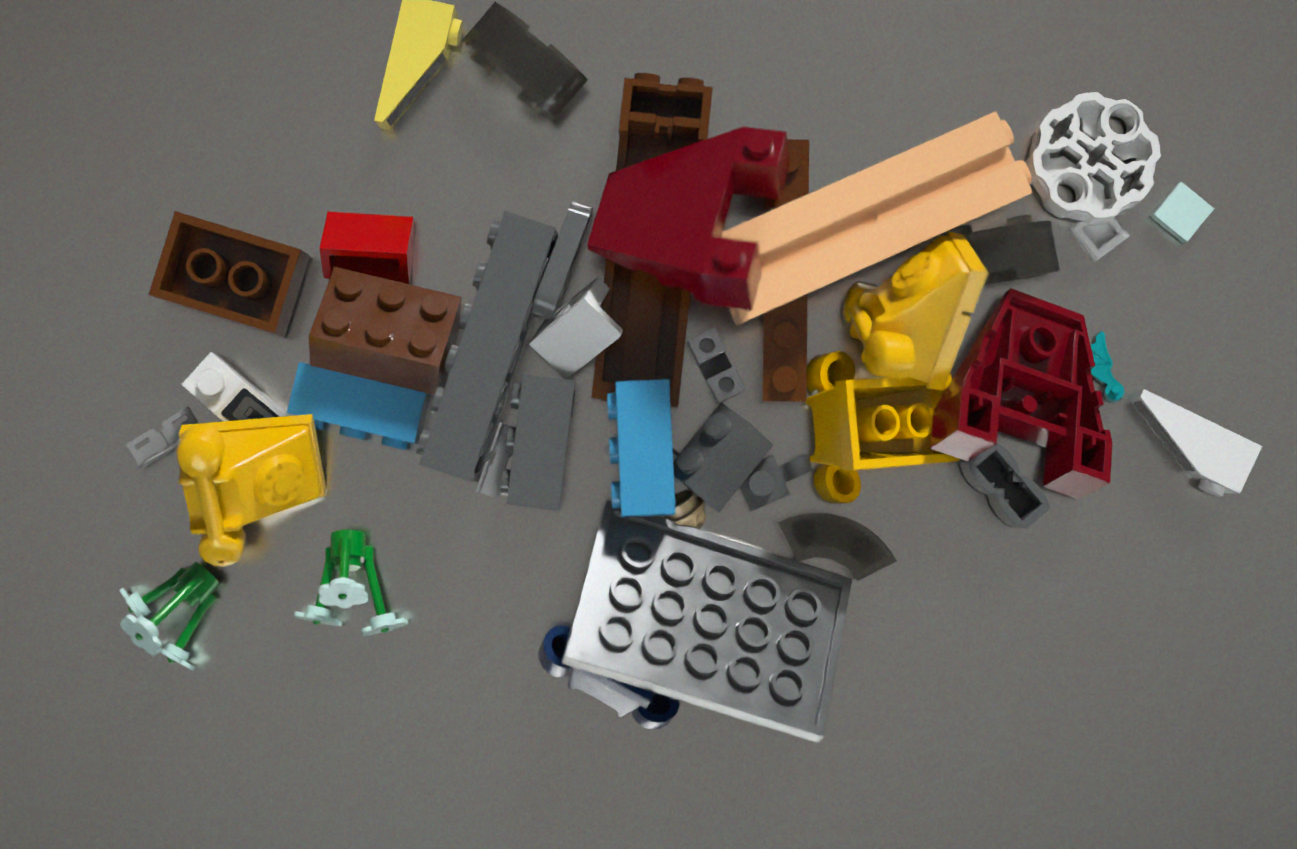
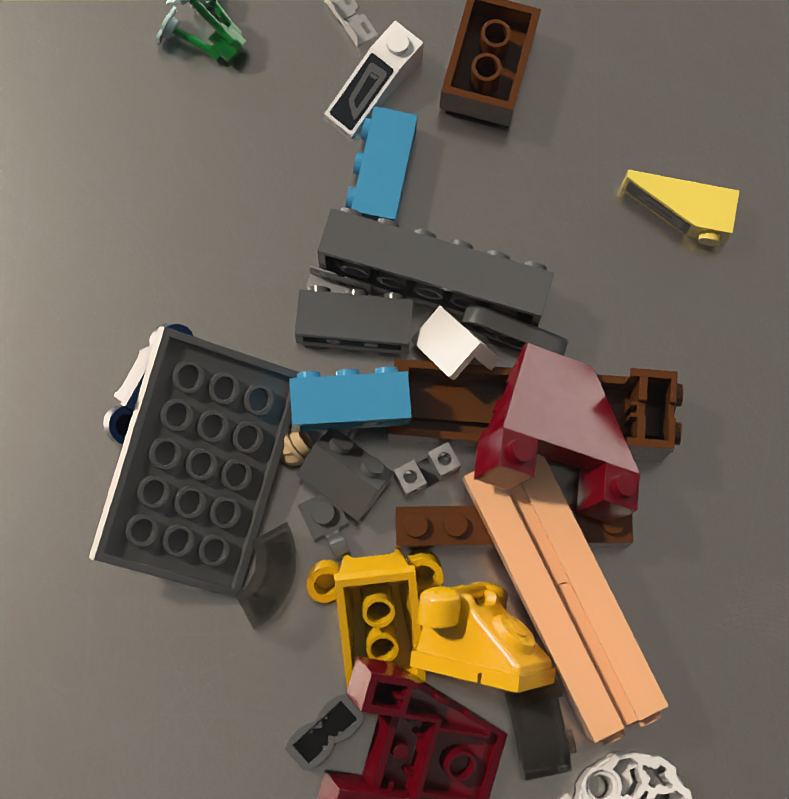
camera: 85 degrees right, 10 degrees down
yellow piece [176,414,326,567] -> none
plant [293,530,409,636] -> none
reddish brown brick [309,267,462,395] -> none
red brick [319,211,414,284] -> none
clear smoke brick [462,2,588,119] -> none

